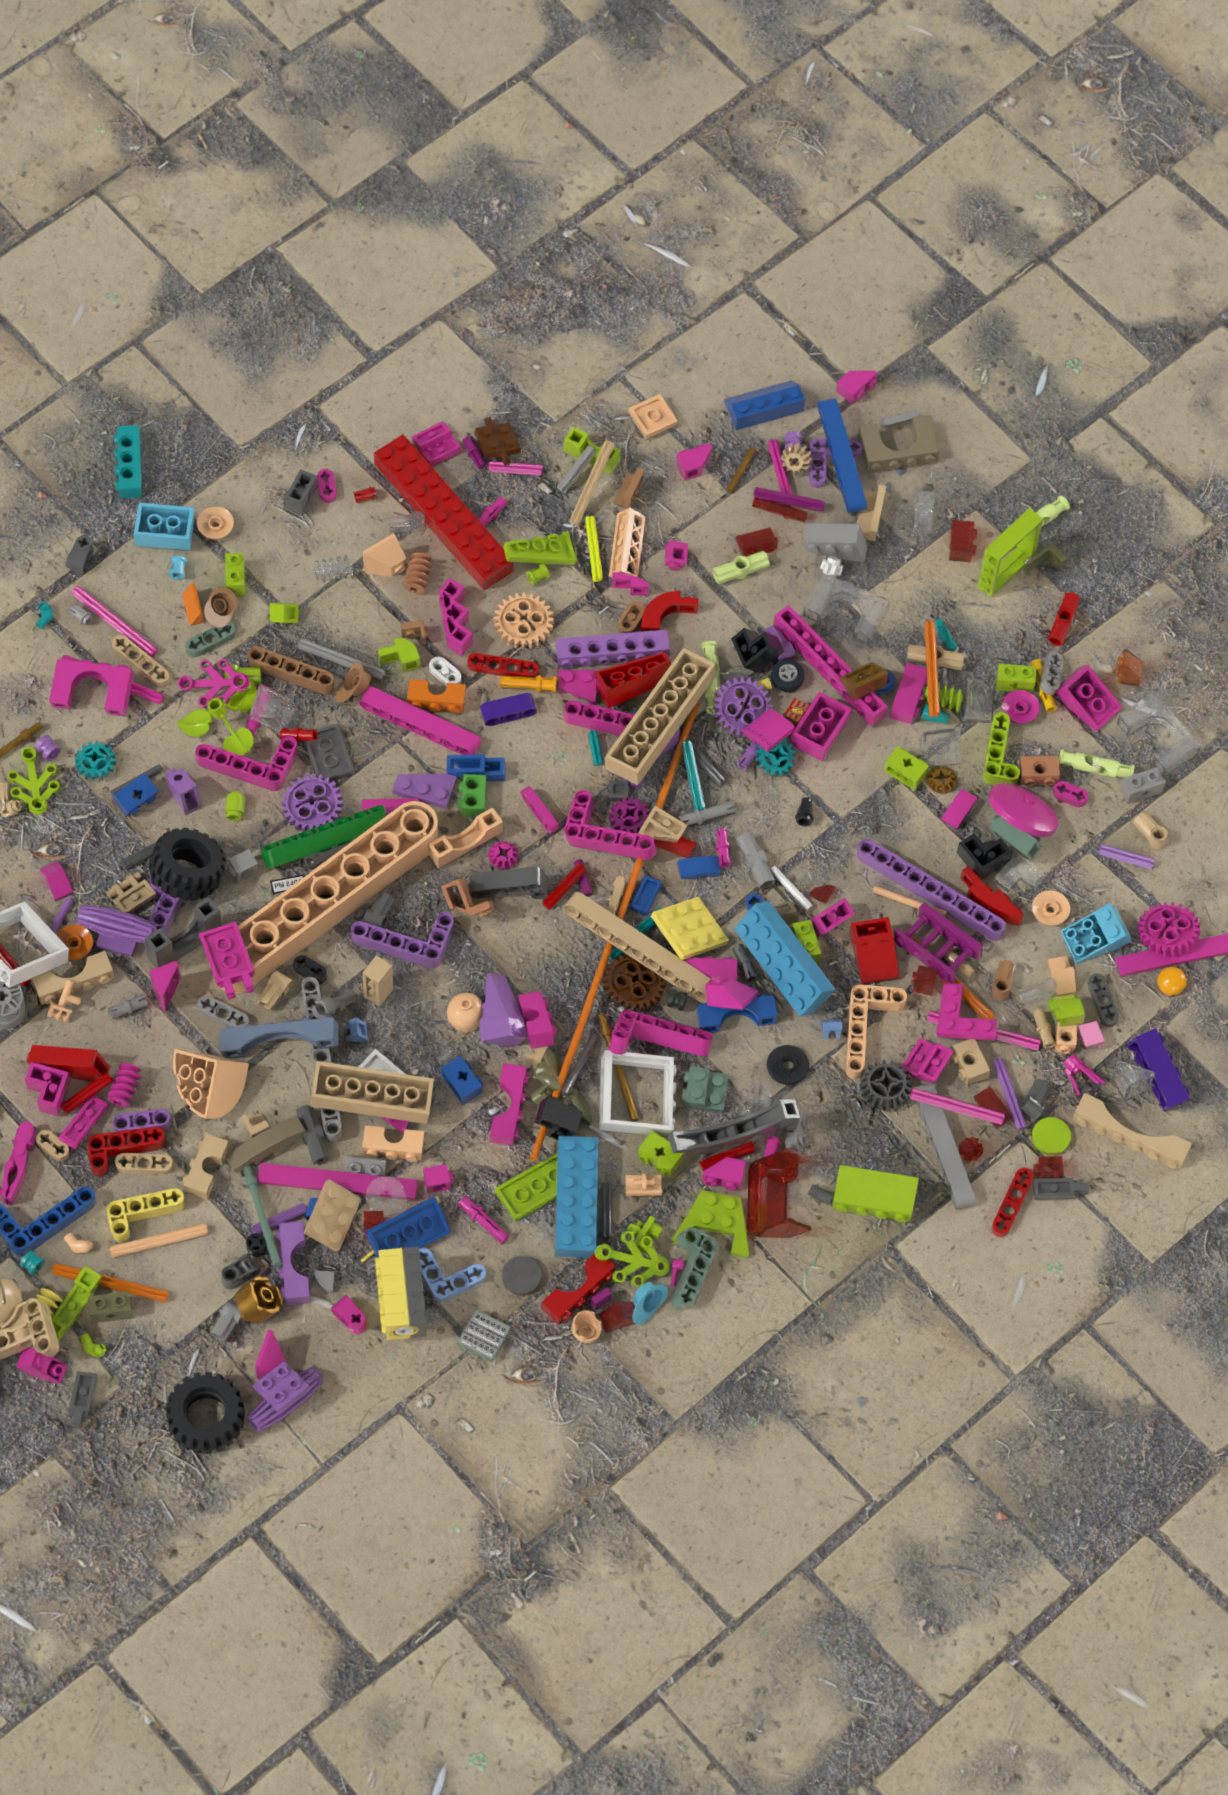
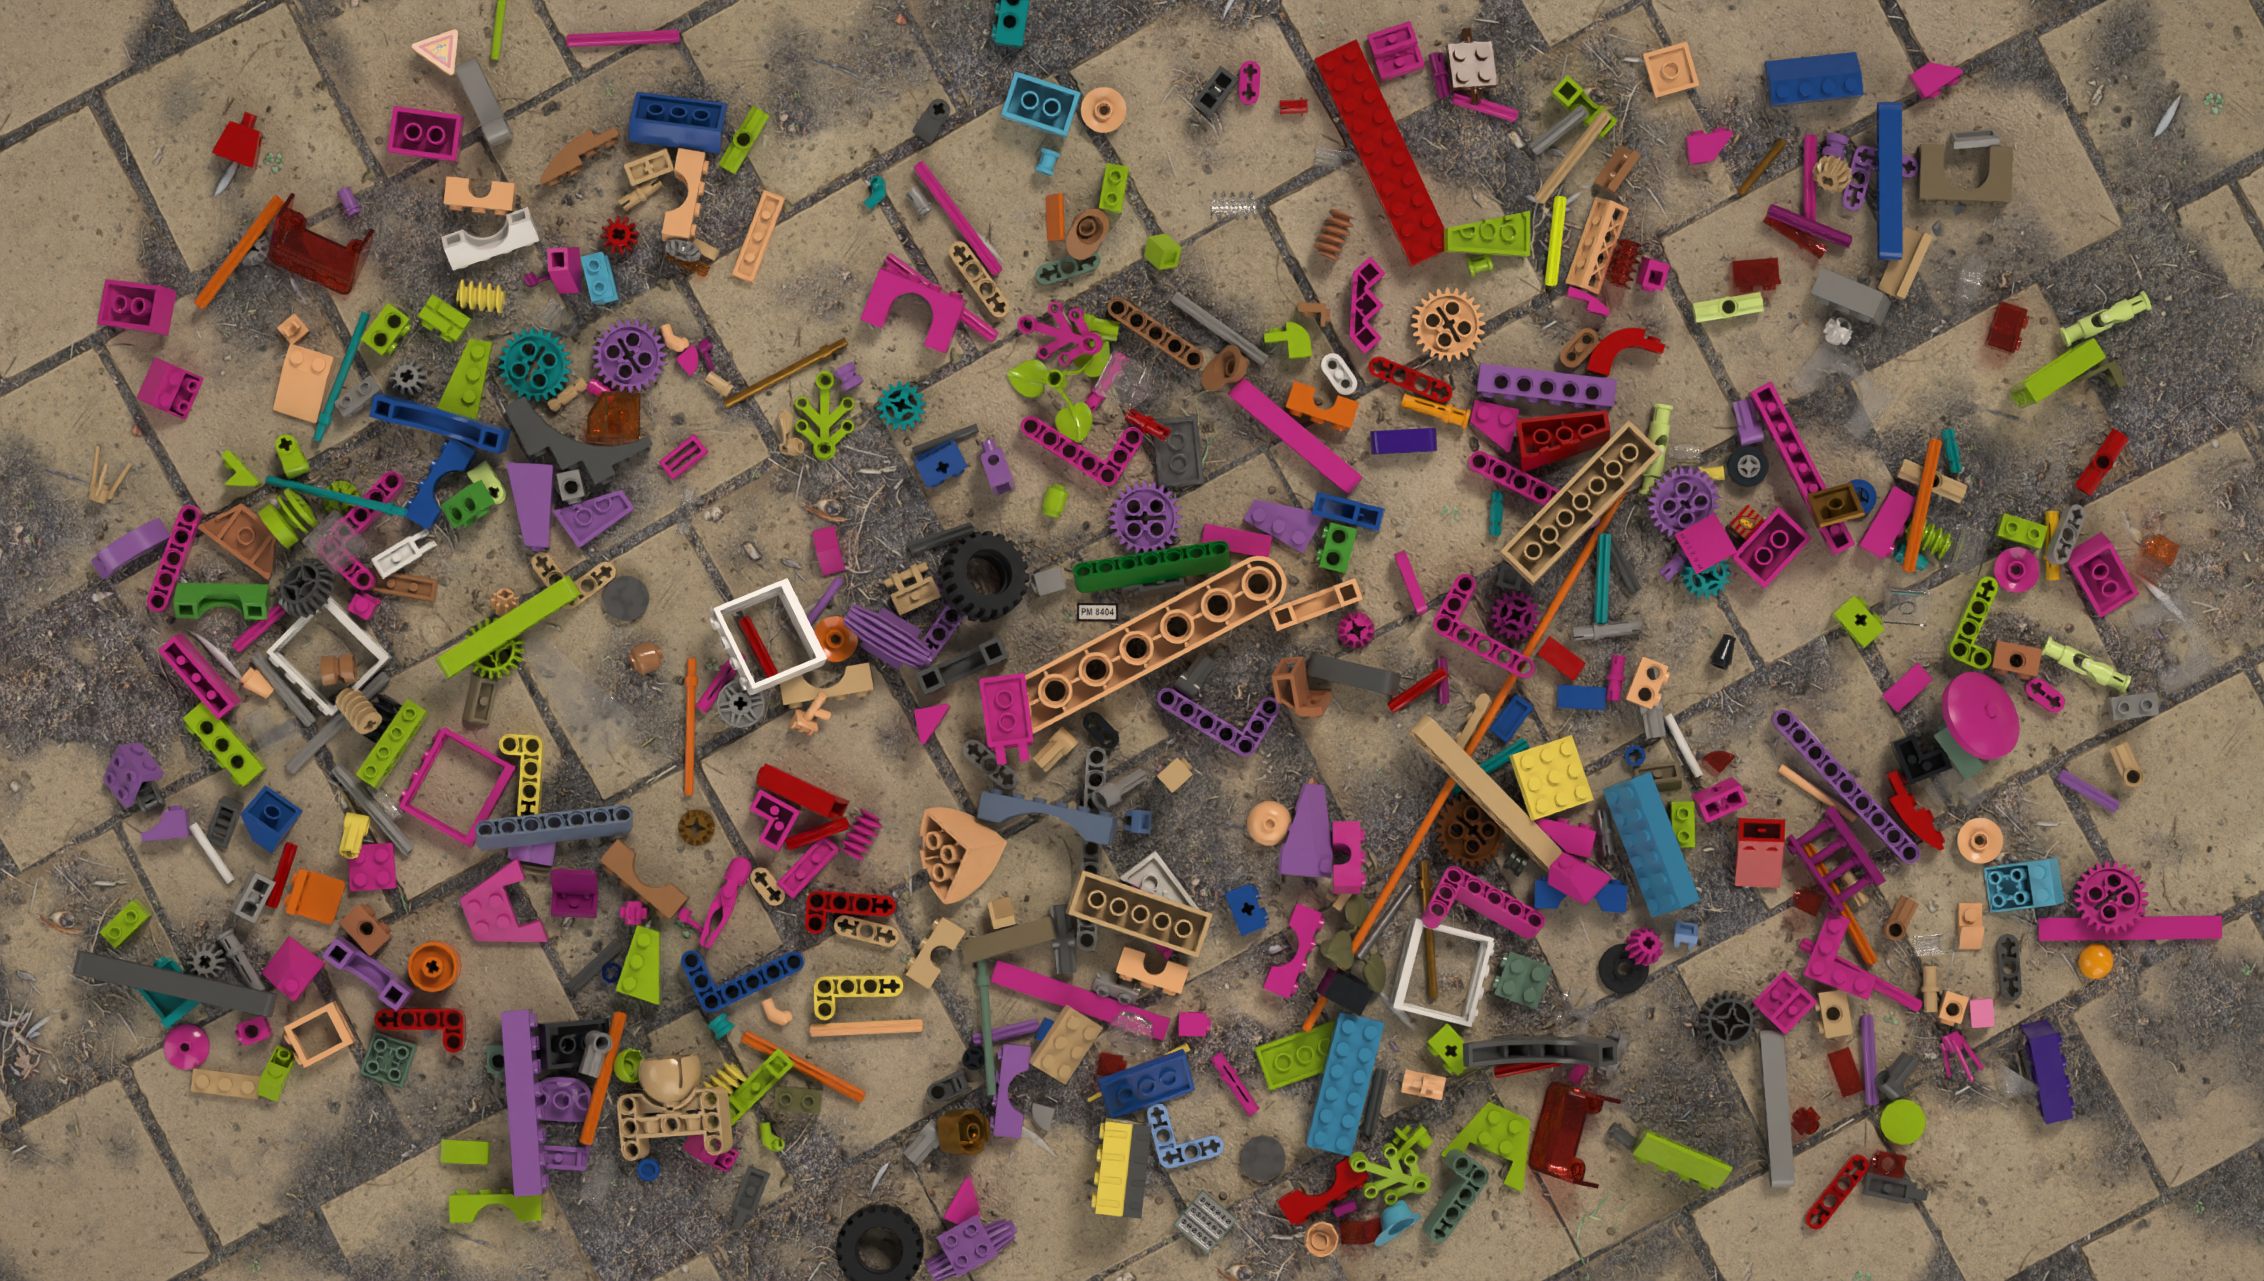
camera: 15 degrees right, 25 degrees up
light grey pin [107,994,148,1020] -> none
medium lavender beam [113,1109,171,1133] -> none
dark pink piece [330,1295,367,1334] -> none
light nougat slope [363,533,407,577] -> none
dark pink pin [477,497,507,527] -> none
tan wing [638,806,687,843] -> none
dark pink hand [670,1259,683,1287] -> none
dark pink slope [702,1157,746,1190] -> none
black brick [731,628,784,673] -> none
light nougat beam [846,985,907,1079] -> none
dark pink axle [910,1088,1005,1124] -> none
pearl gold gear [926,765,957,793] -> none
lime brick [1048,994,1085,1027] -> none
tan arch [1072,1093,1192,1170] -> none
none -> clear red piece [1605,239,1645,290]
none -> light nougat brick [1624,656,1670,710]
none -> dark pink gear [1624,926,1664,966]

